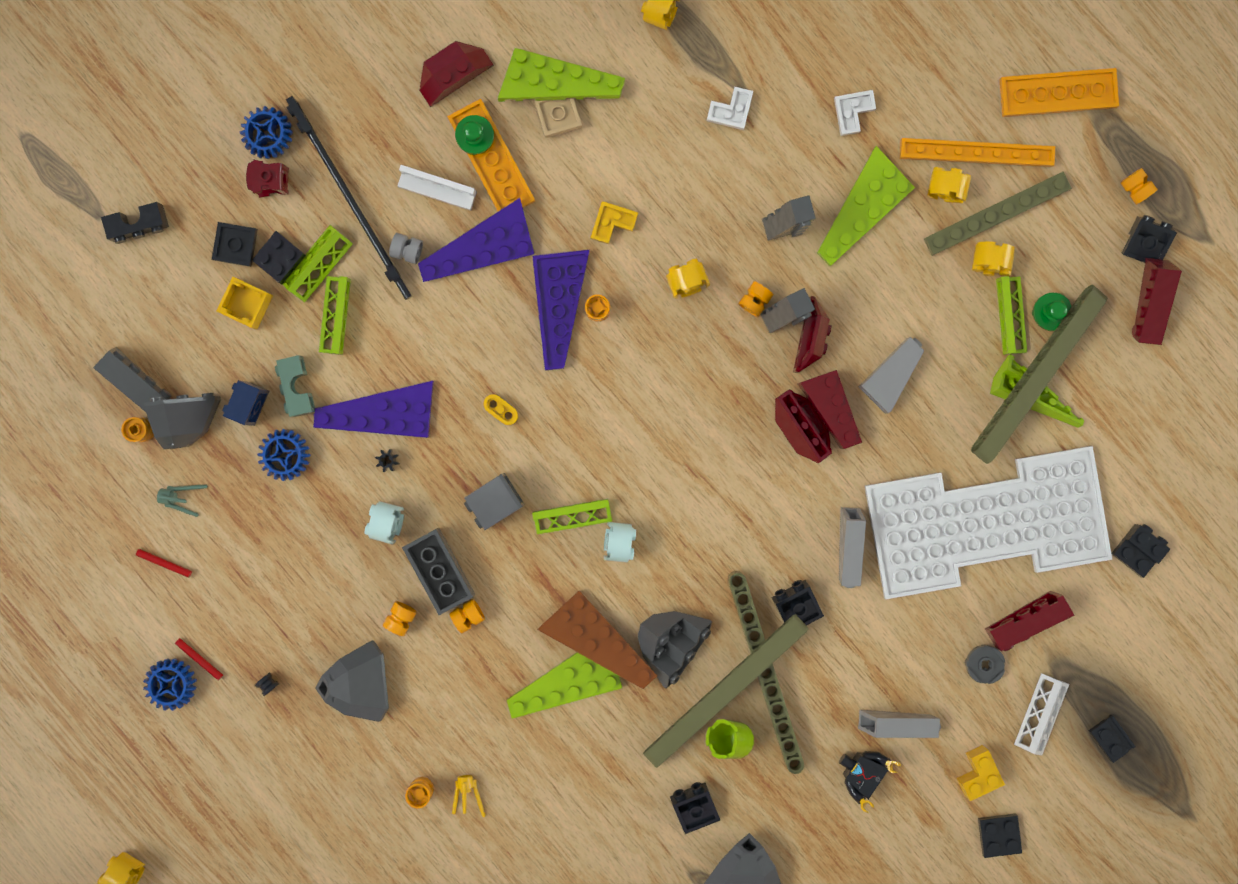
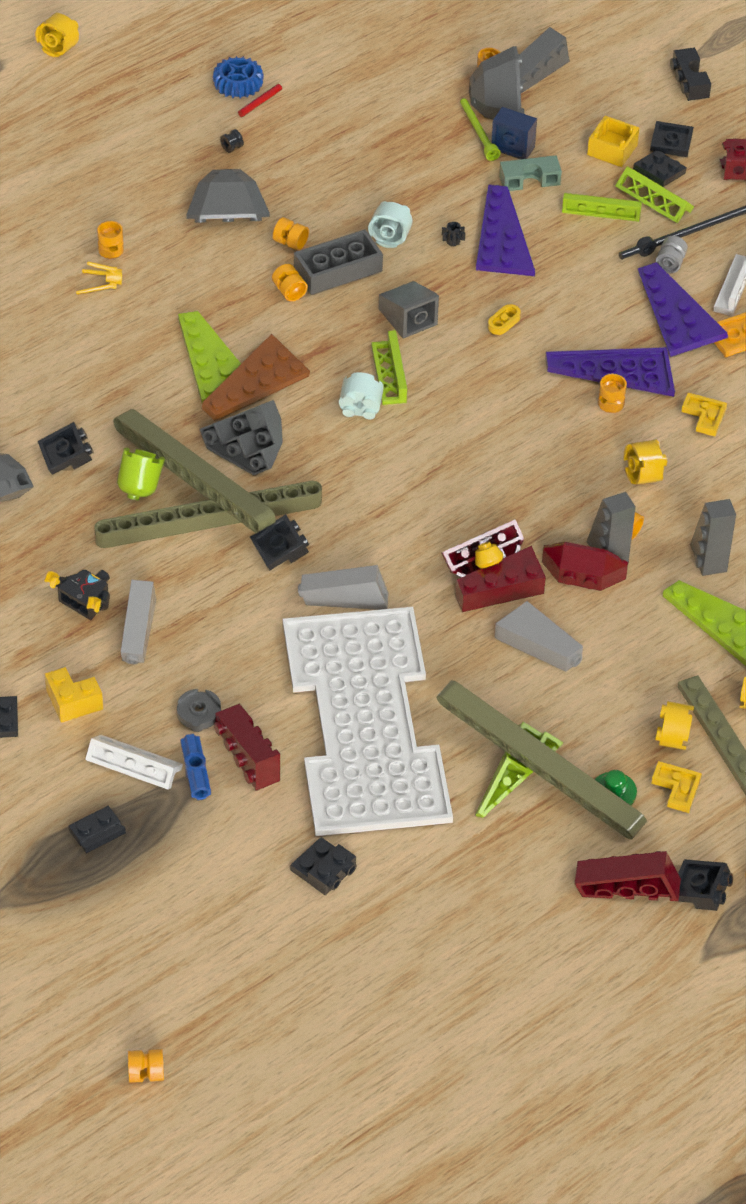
camera: 90 degrees right, 40 degrees down
red bar [136,549,192,578] -> none
sand green plant [157,485,208,517] -> none
blue gear [257,429,311,481] -> none
lime fence [996,276,1027,355] -> none
none -> blue piece [180,734,211,800]
none -> lime piece [460,98,501,161]
none -> yellow cone [475,542,504,568]
none -> yellow plate [651,761,702,813]

